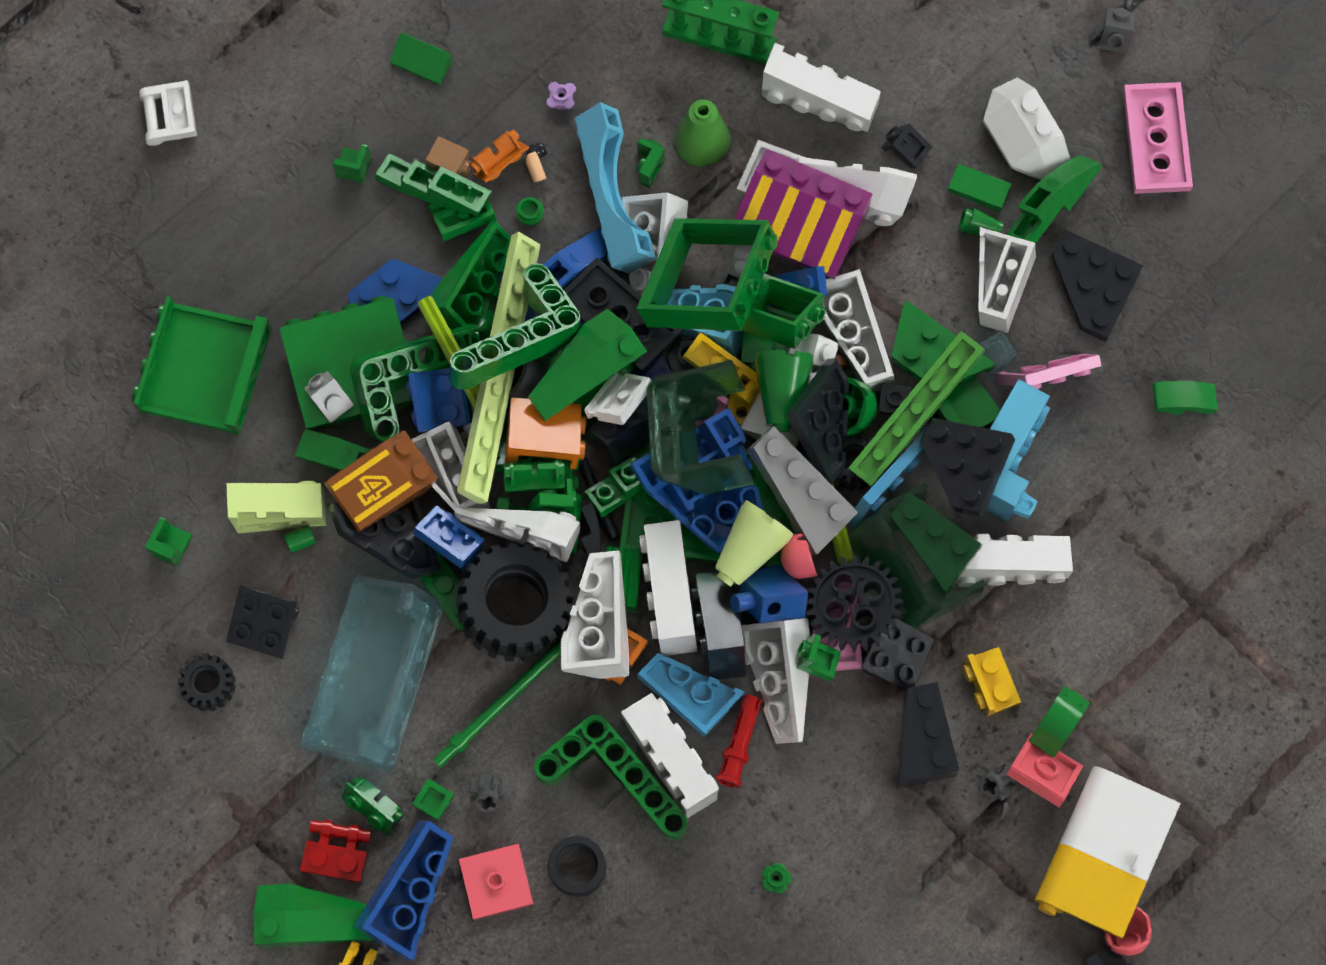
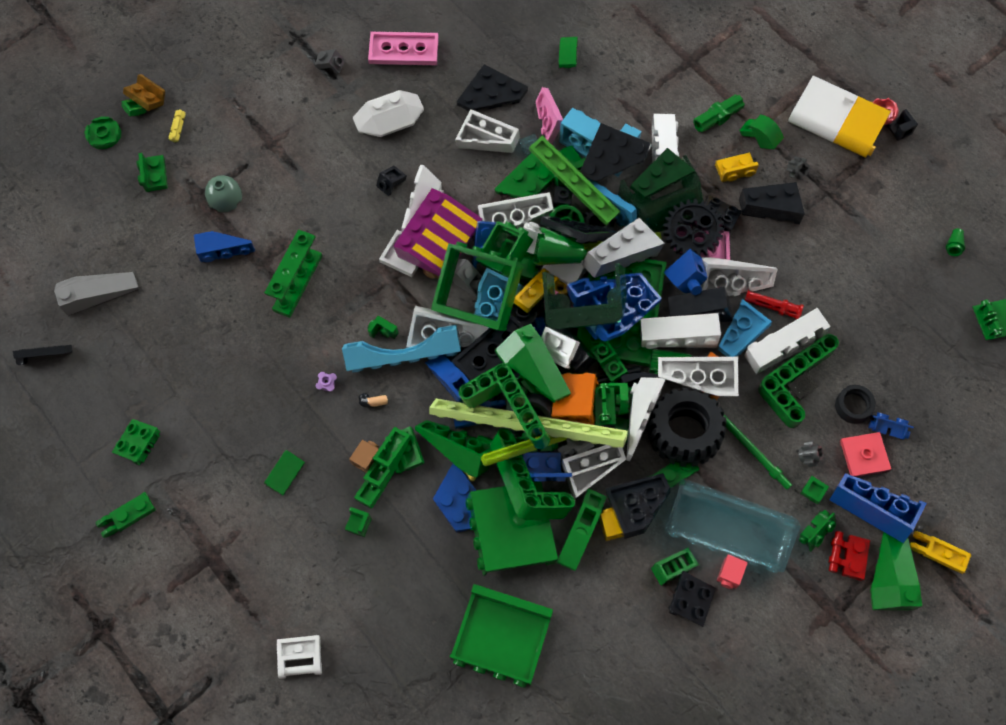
camera: 85 degrees left, 5 degrees down
green panel [145,517,192,567] -> none
black tyre [177,653,236,711] -> none
yellowish green wedge [226,481,326,534] -> none
green hinge [284,524,316,553] -> none
light grey bracket [304,371,354,423] -> none
dark orange slope [324,430,439,532] -> none
blue bracket [413,506,484,571] -> none
orange hinge [470,129,529,183] -> none
green plate [515,197,544,226] -> none
bright green cone [674,100,731,167] -> none
yellowish green cone [715,500,794,587] -> none
green plate [761,863,792,894] -> none
white wedge [762,43,881,132] -> none
coral hair [780,533,817,579] -> none
green bracket [797,633,841,682] -> none
green tile [947,163,1011,212] -> none
green cone [958,207,1003,236] -> none
green slope [1006,155,1103,244] -> none
coral plate [1006,733,1083,808] -> none
none -> green slope [651,547,699,586]
none -> green piece [693,94,745,133]
none -> coral brick [717,554,748,589]
none -> blue hinge [868,412,914,440]

